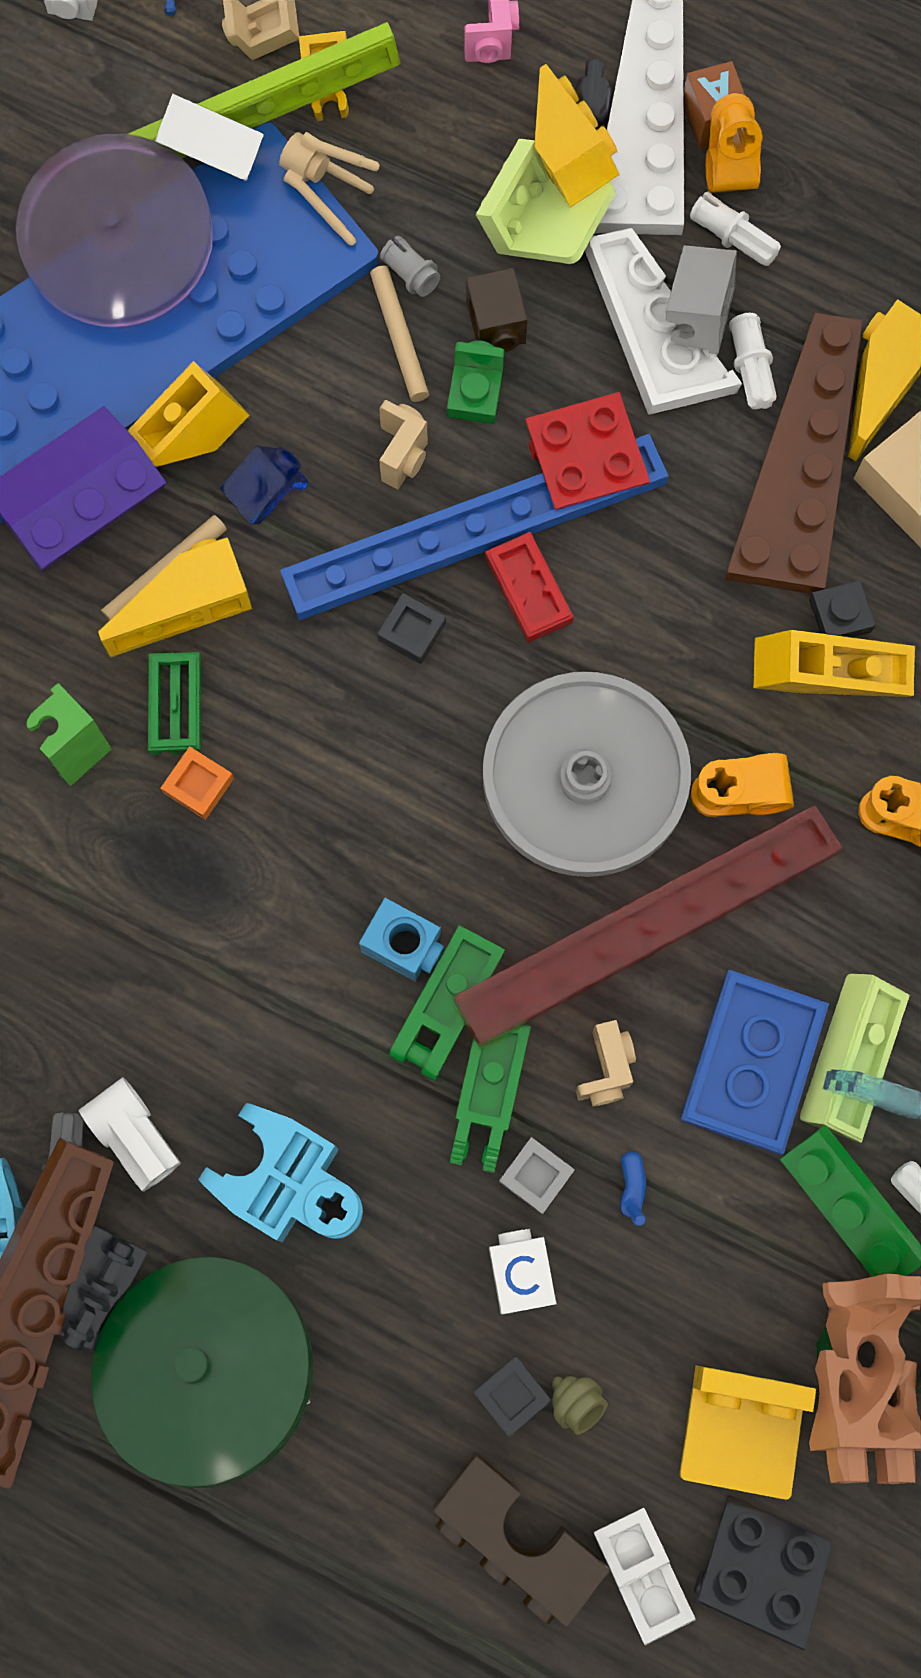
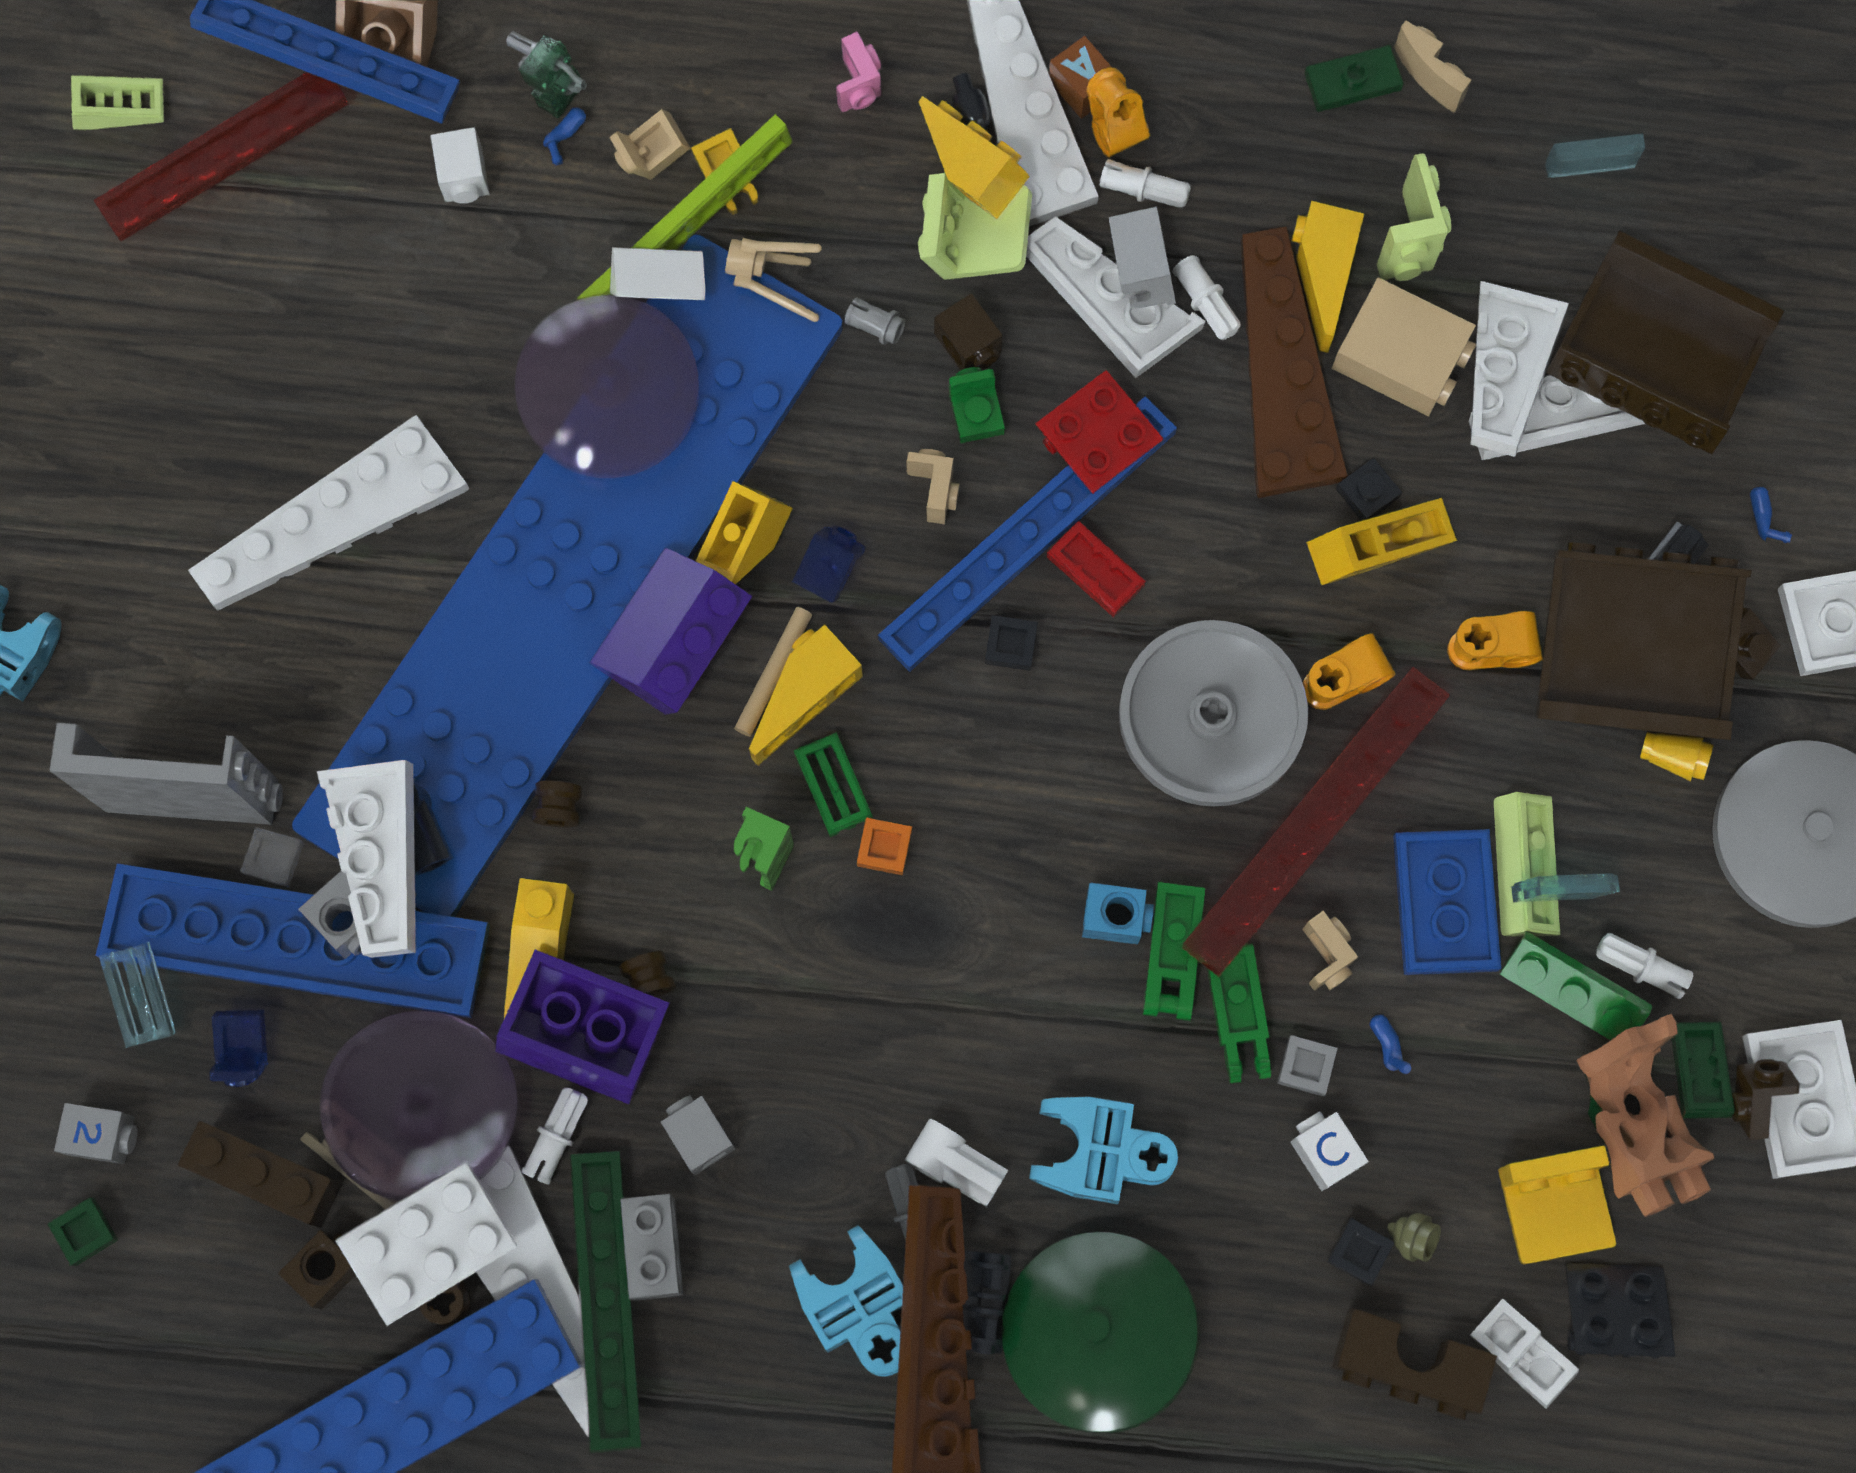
camera: 20 degrees left, 0 degrees up
tan bar [370,266,429,402] -> none

